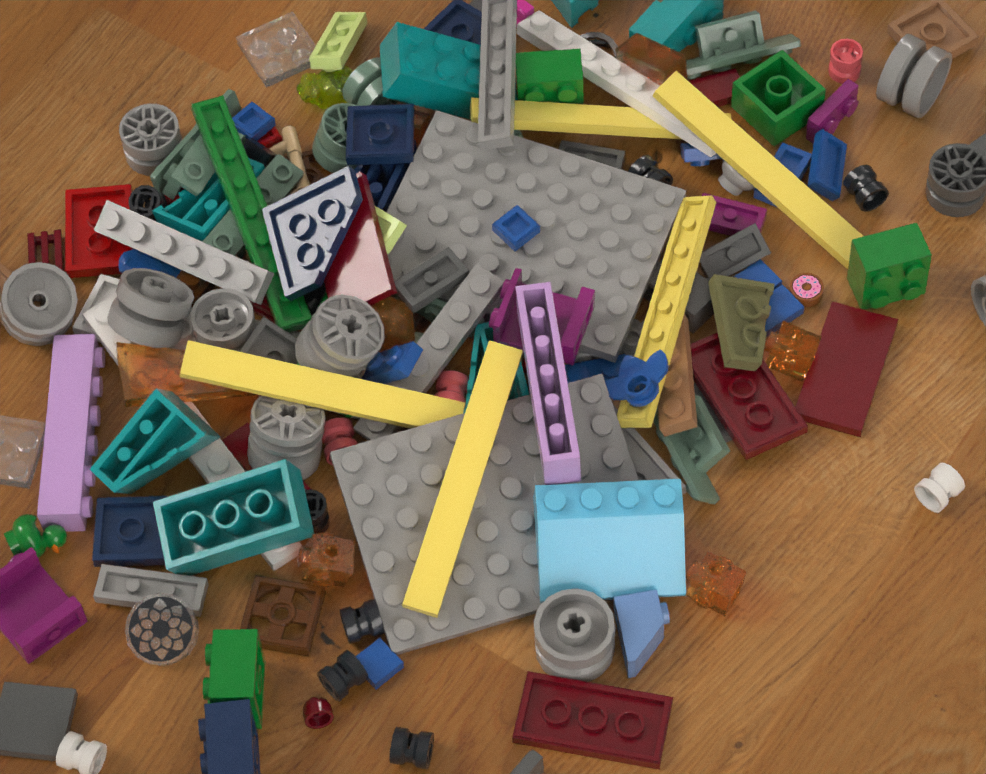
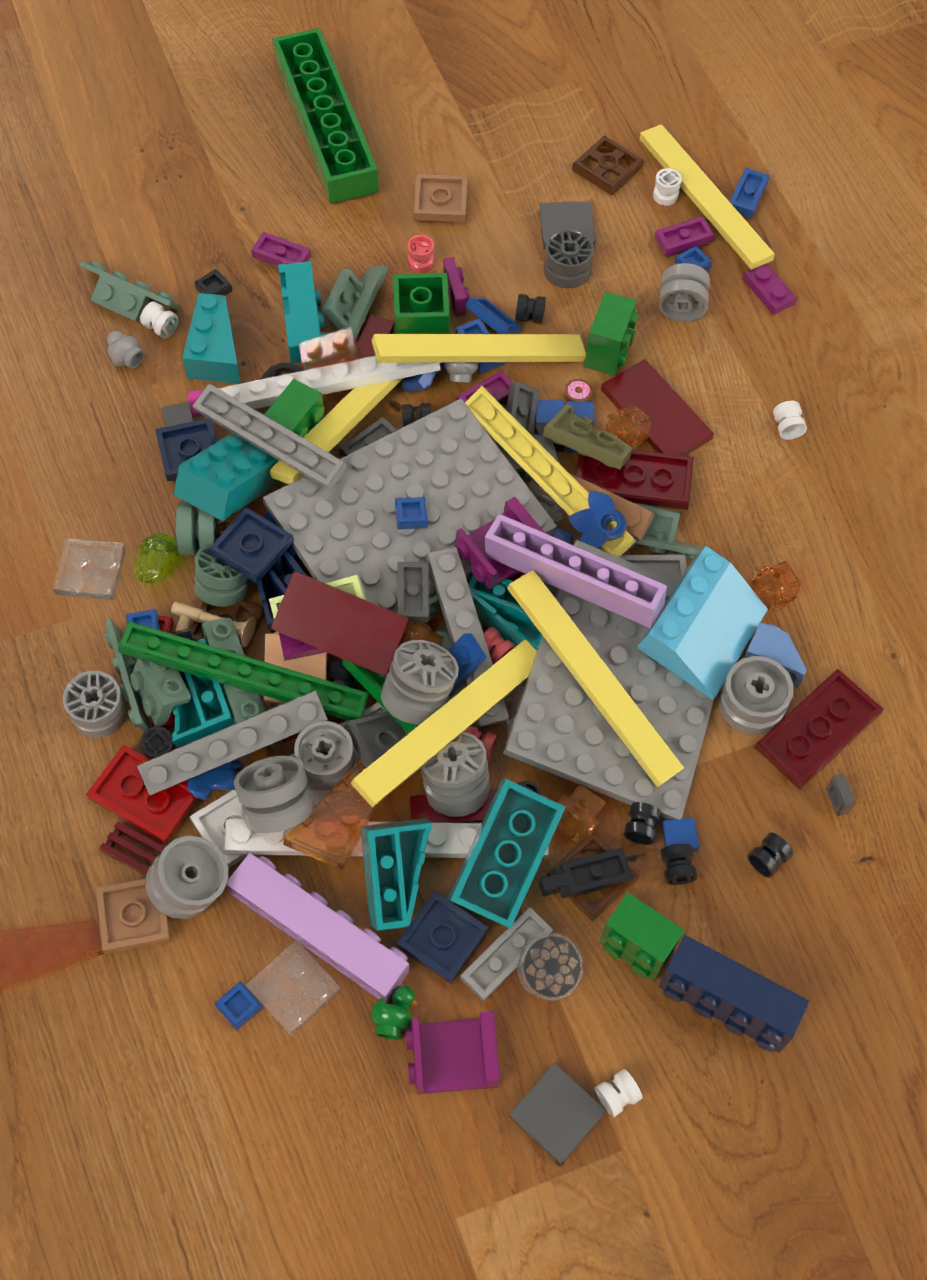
camera: 60 degrees left, 5 degrees up
plate [262,166,363,301] -> none
dark red hinge [303,697,334,729] -> none
yellowish green plate [309,12,367,72] -> none
light grey wheel [876,34,952,118] -> none
none -> black hinge [539,848,633,898]

